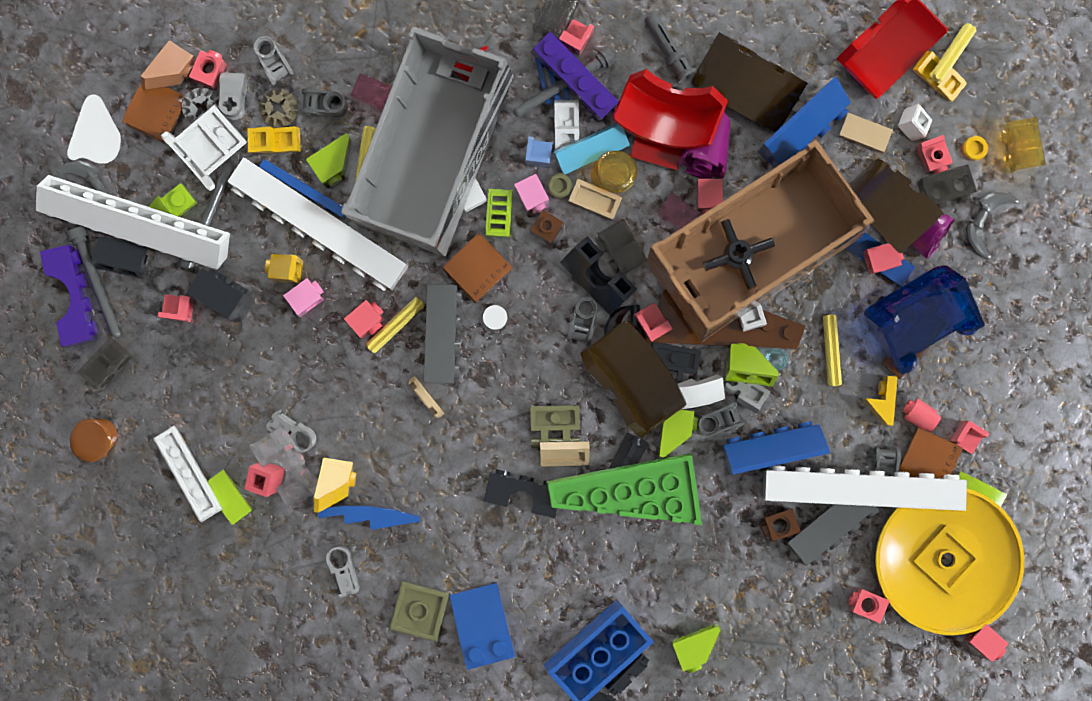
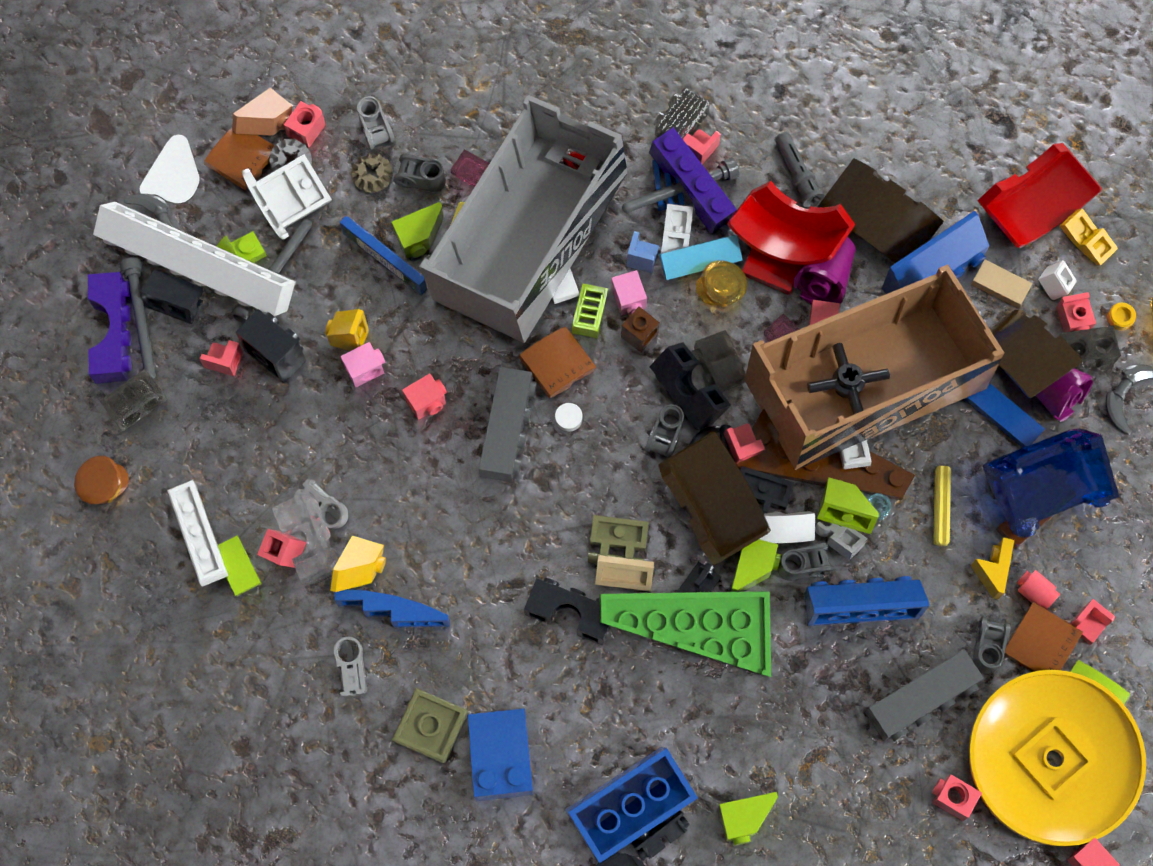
camera: 15 degrees right, 15 degrees down
light grey piece [219,72,248,121] -> none
white brick [227,158,408,291] -> none
yellow slope [247,126,301,153] -> none
light yellow axle [366,297,425,353] -> none
tan tile [408,376,445,418] -> none
olive tile [548,174,572,199] -> none
tan tile [568,179,622,221] -> none
reddish brown brick [760,508,801,541] -> none
white brick [763,466,967,510] -> none
coral brick [863,243,903,275] -> none
light yellow axle [930,23,976,83] -> none

